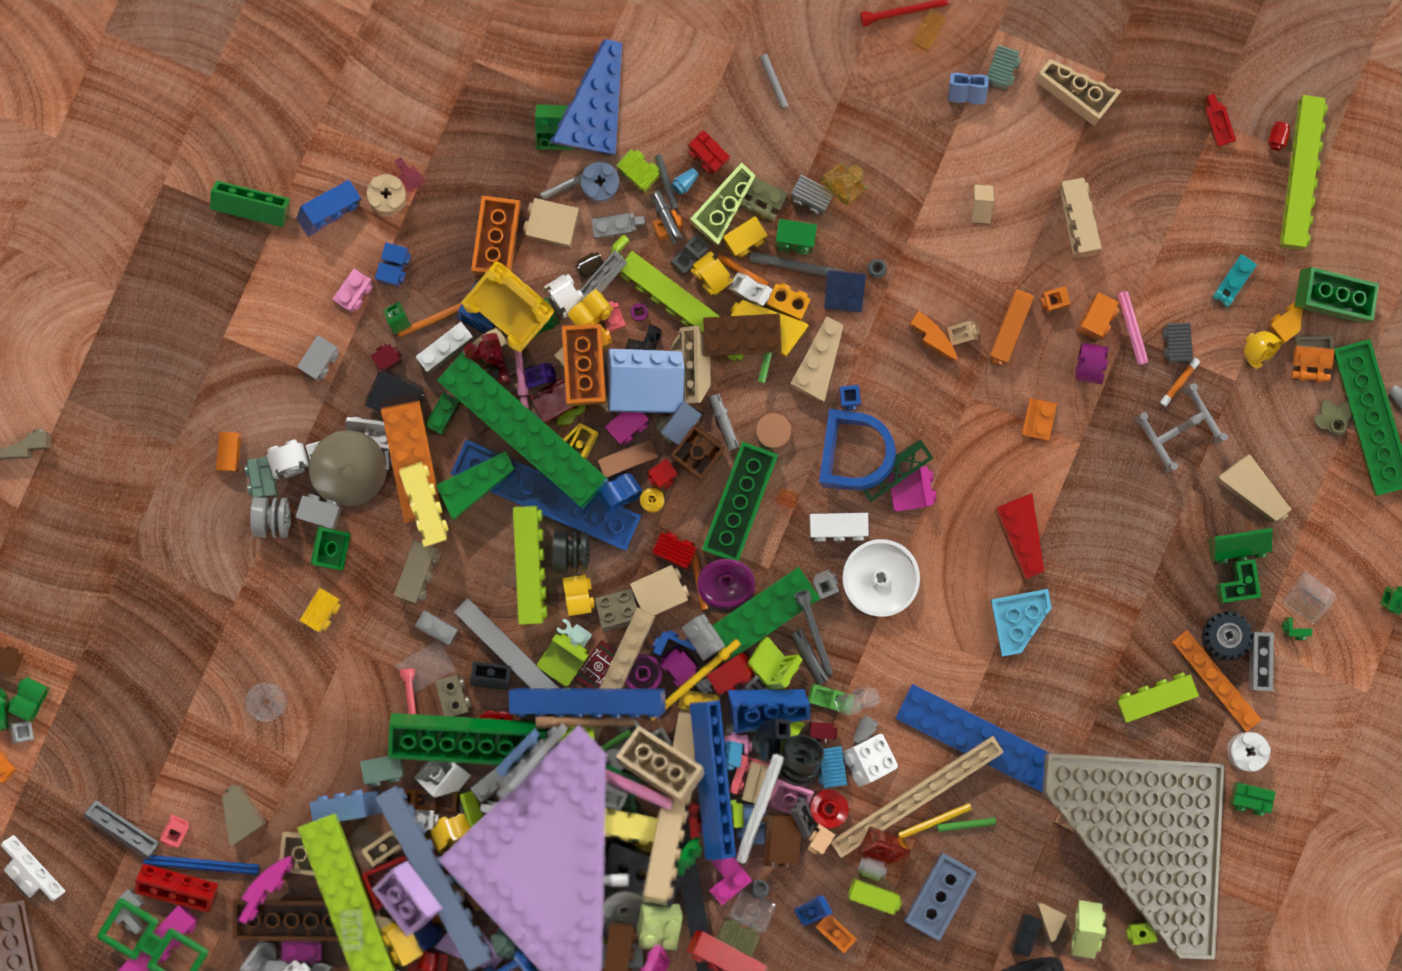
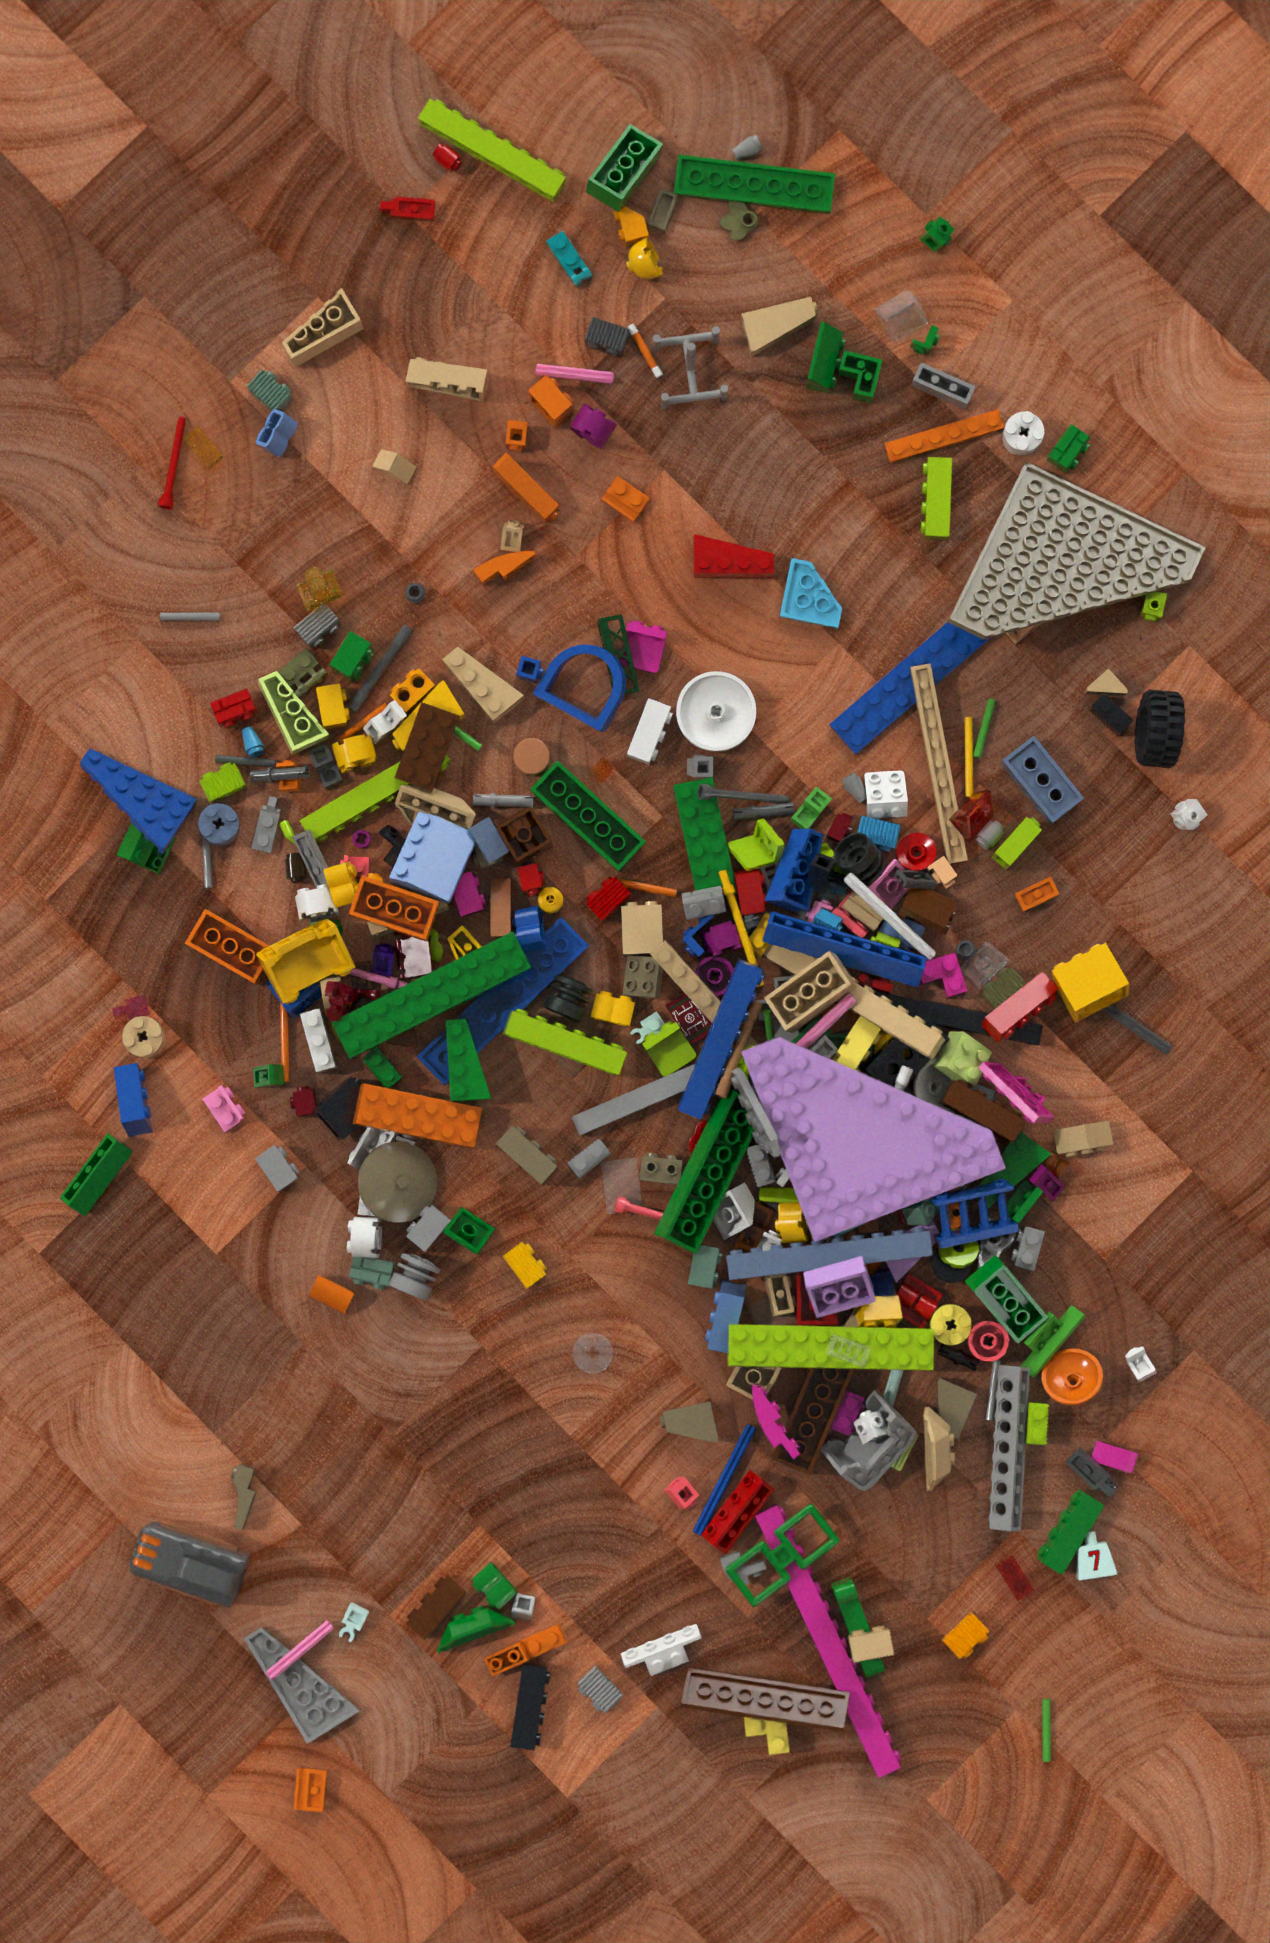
camera: 65 degrees left, 0 degrees up
plate [83,800,160,860] -> none
blue piece [375,242,411,287] -> none
light yellow wedge [399,461,449,547] -> none
black brick [470,661,511,690] -> none
medium blue plate [496,729,540,777] -> none
tan brick [523,198,580,248] -> none
green slope [676,837,702,876] -> none
magenta dish [697,559,755,609] -> none
blue slope [794,895,833,927] -> none
dark blue plate [824,270,866,312] -> none
clear brick [835,686,881,715] -> none
yellowish green brick [1071,900,1106,959] -> none
black wheel [1201,611,1254,661] -> none
orange plate [1291,345,1335,383] -> none

